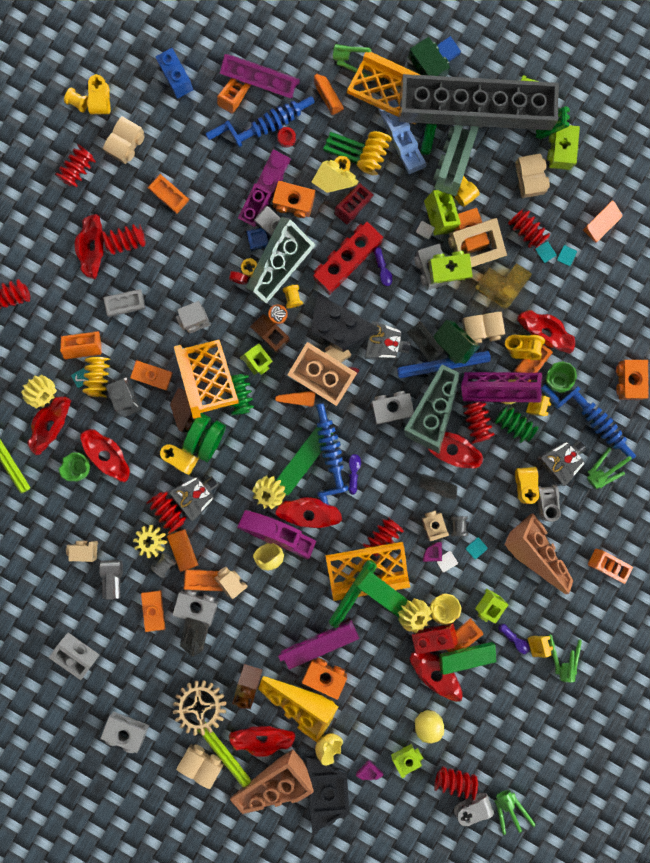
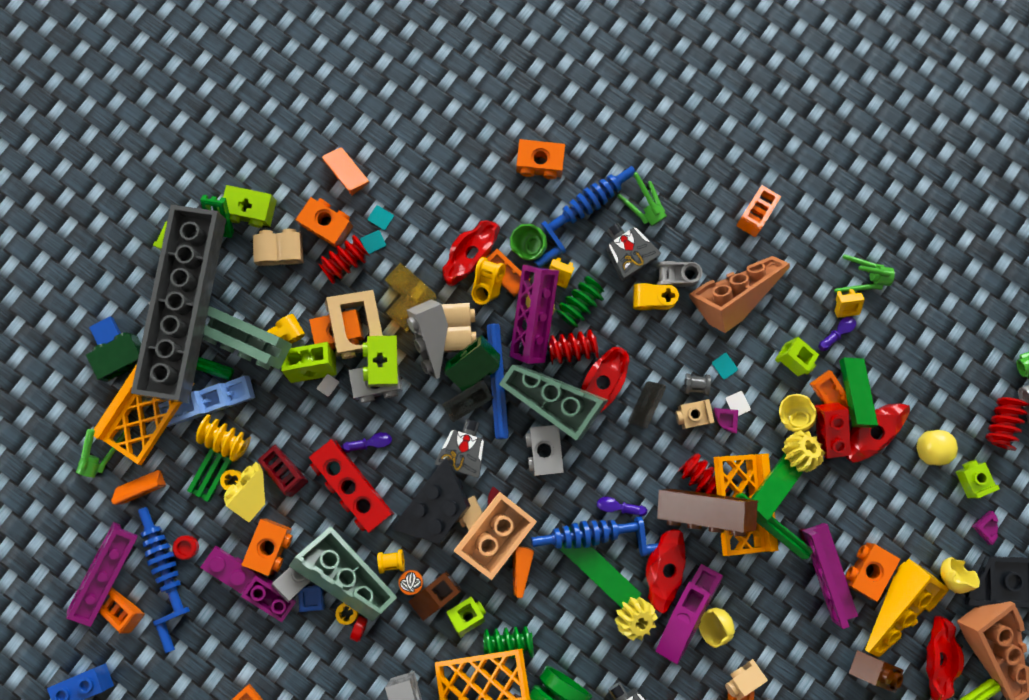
camera: 80 degrees left, 5 degrees down
none -> orange brick [295,197,353,248]
none -> light grey slope [407,299,448,379]
none -> brick [657,489,758,536]

